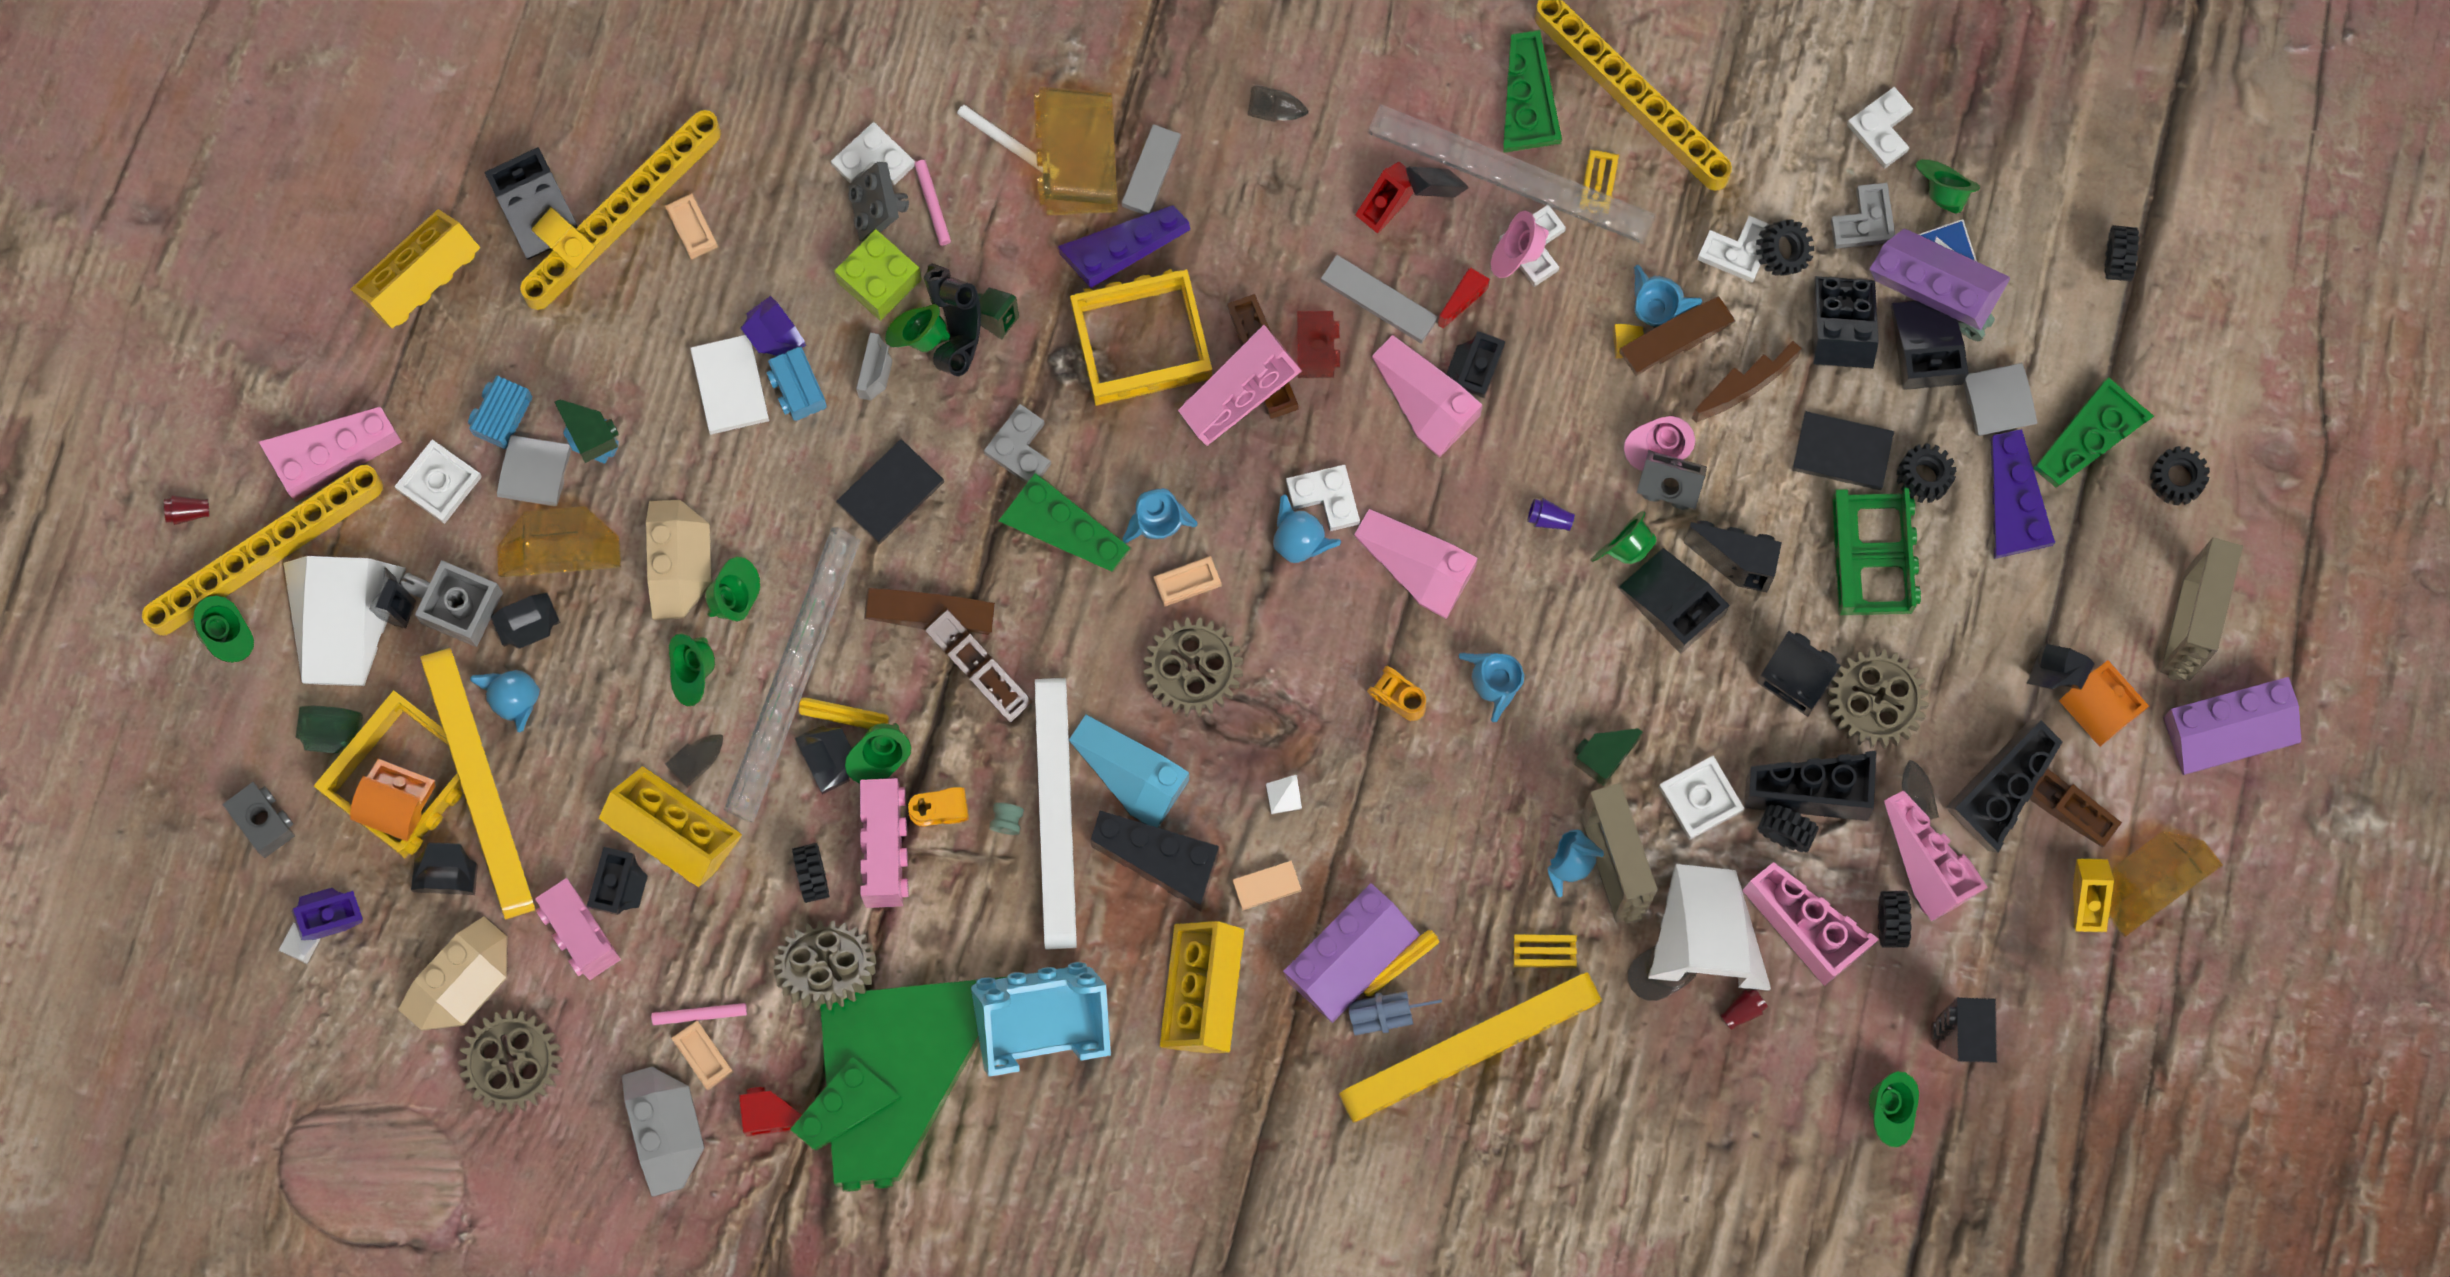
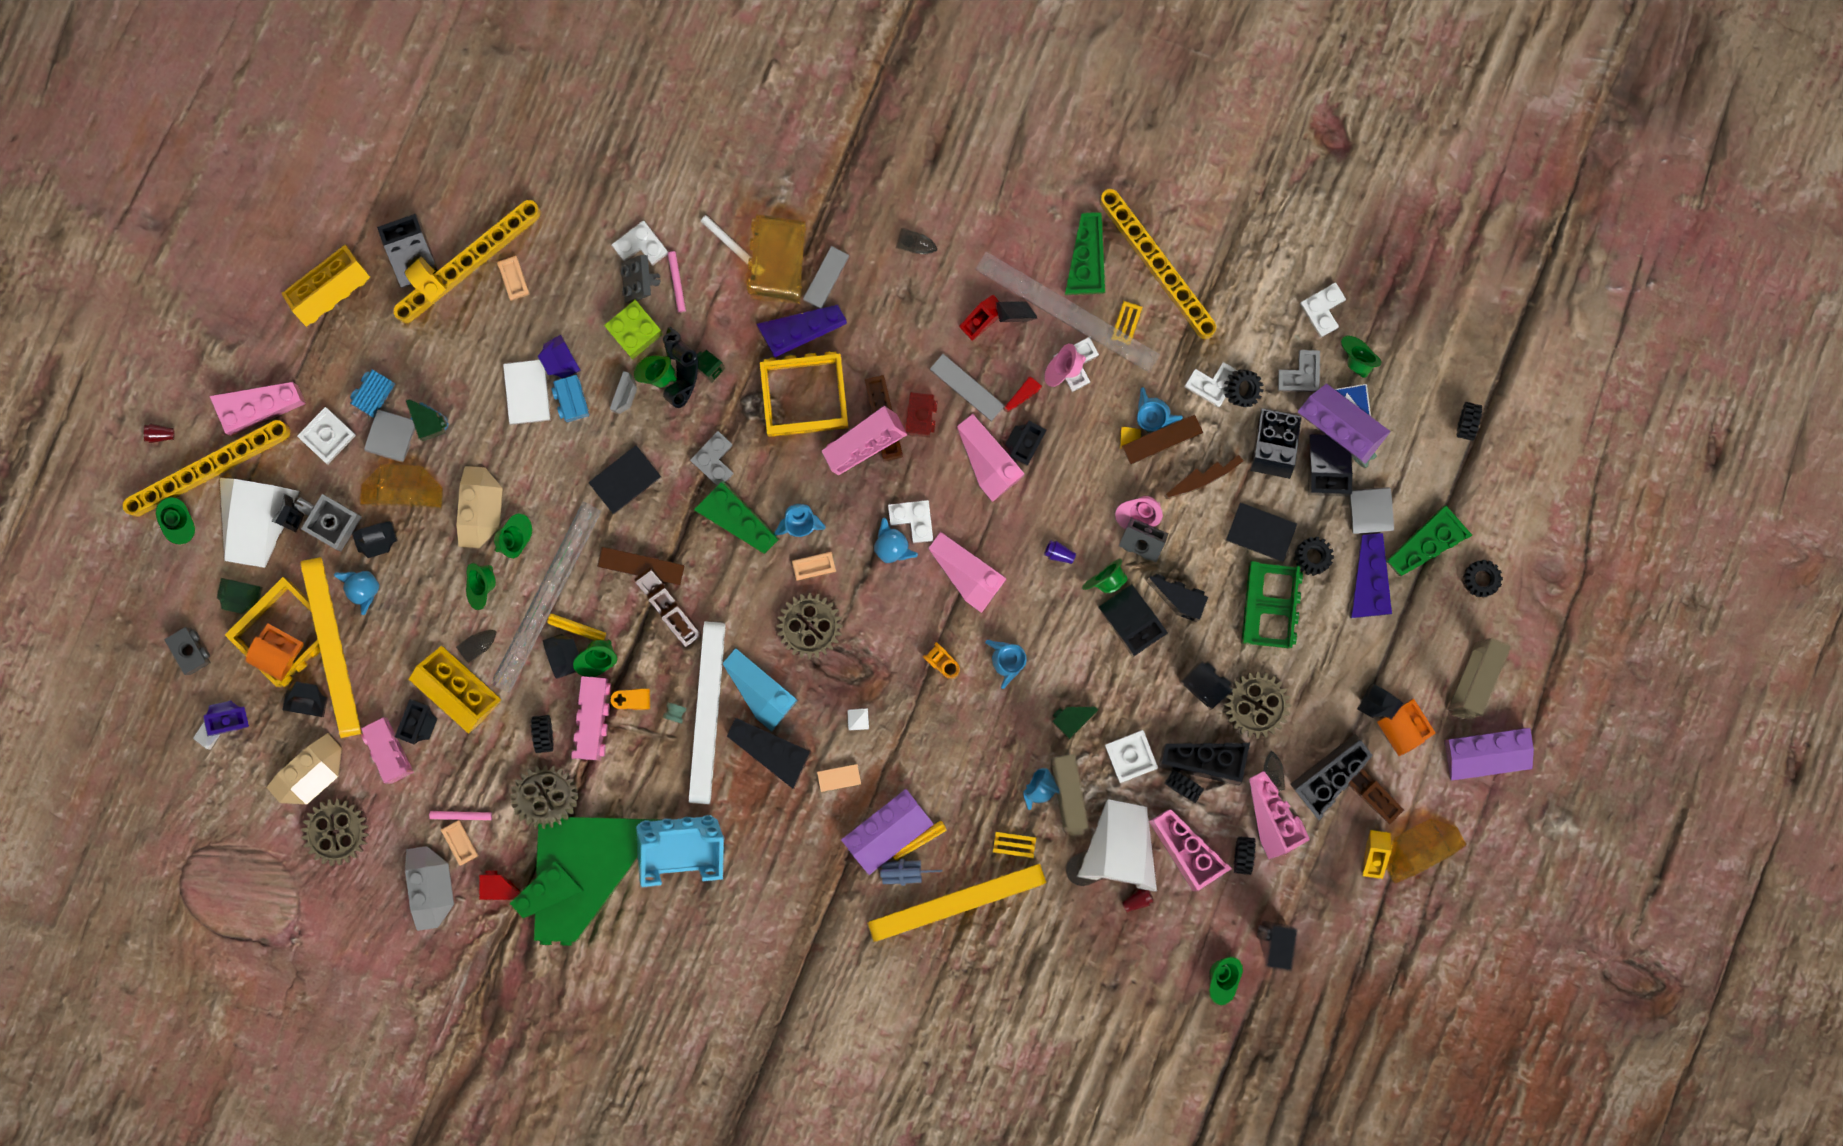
camera: 10 degrees right, 10 degrees up
yellow slope [1159,921,1244,1053] -> none

